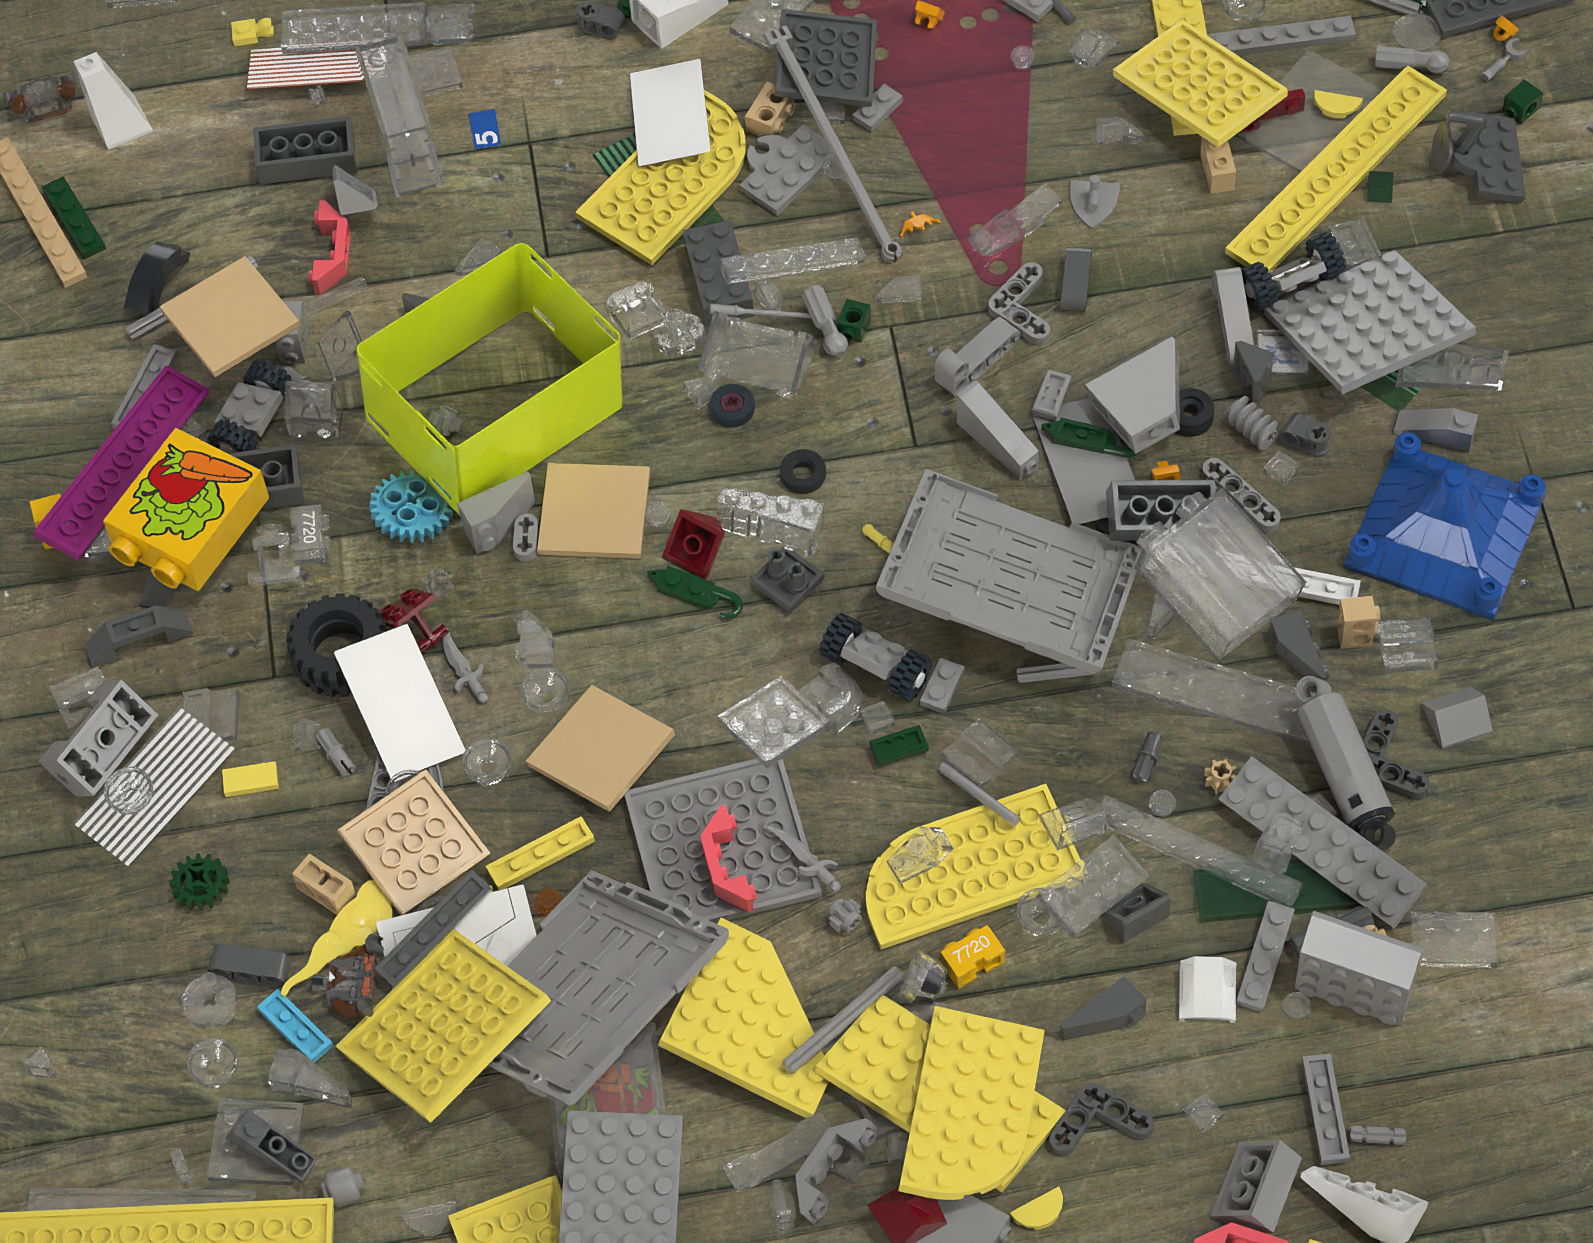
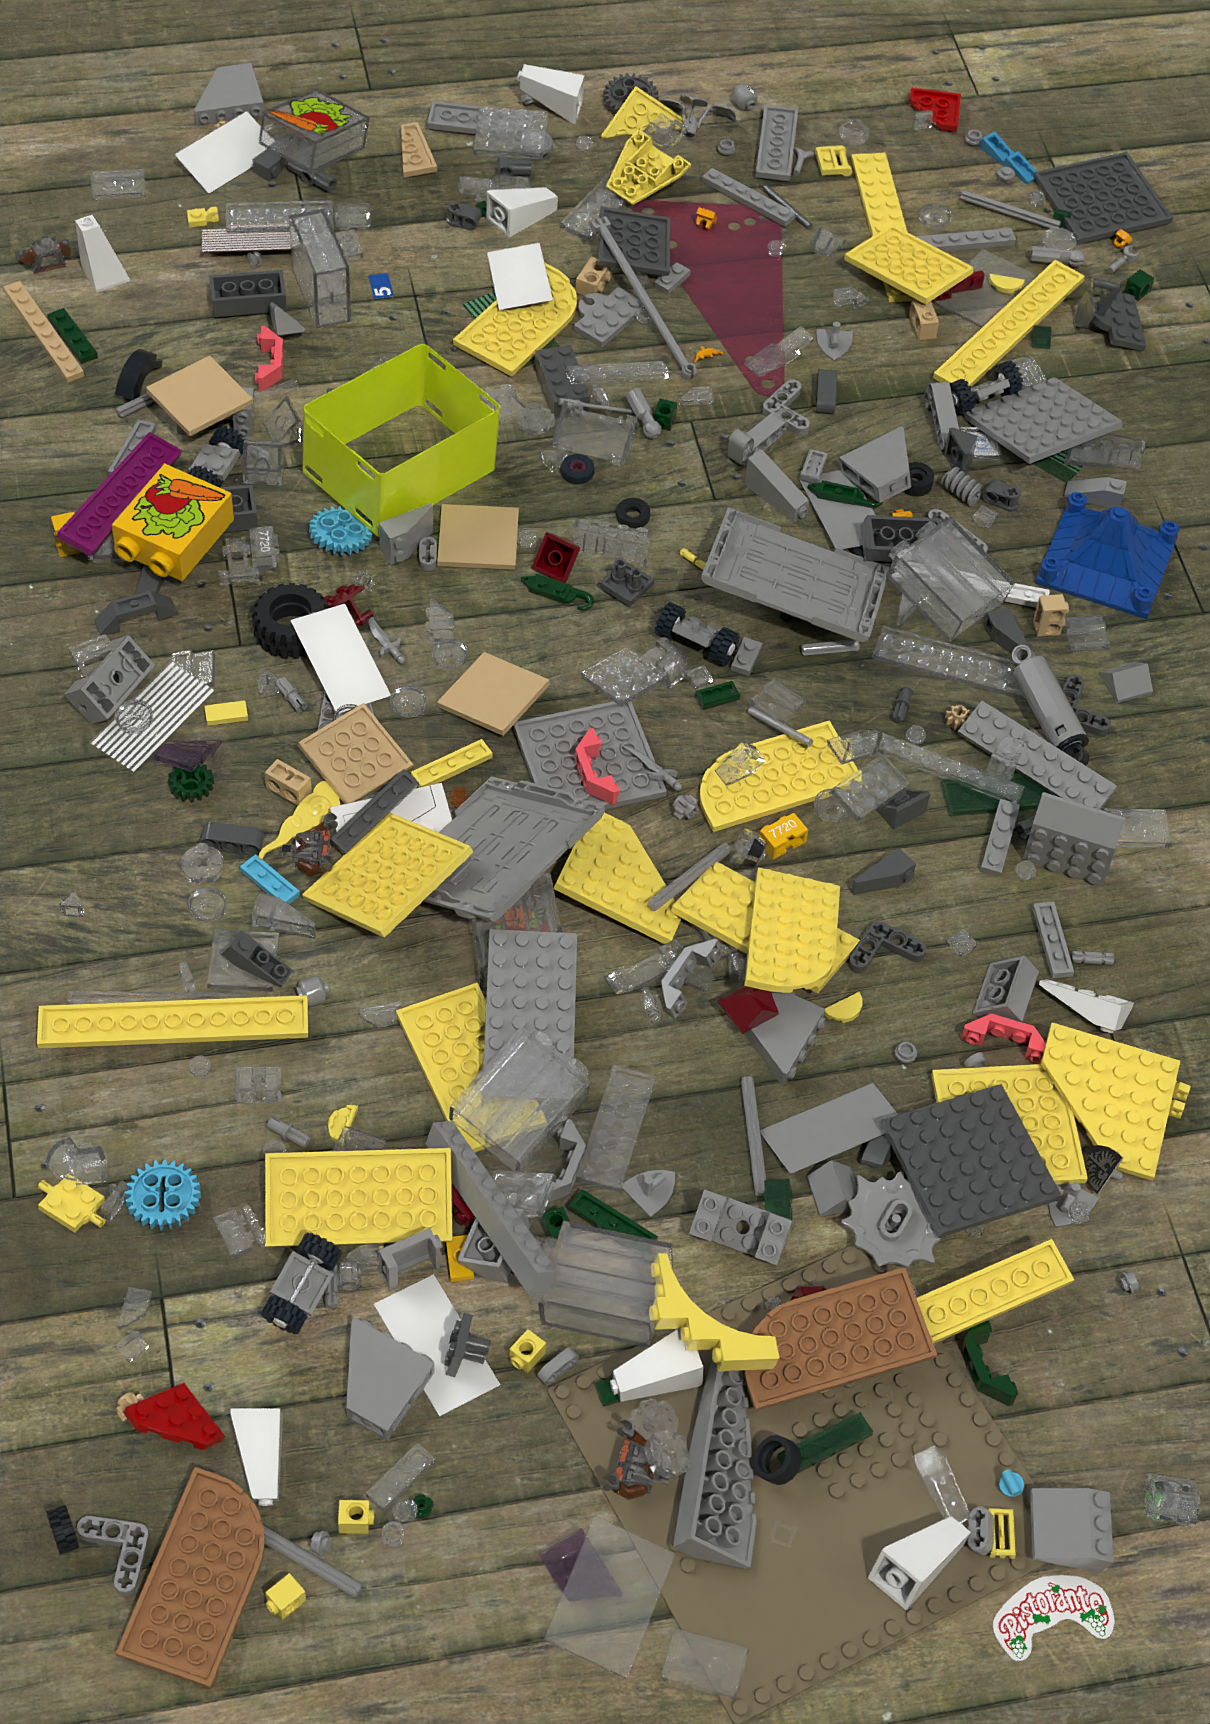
camera: 10 degrees left, 5 degrees down
white slope [1179,956,1236,1023] -> none
none -> clear purple slope [155,740,221,772]

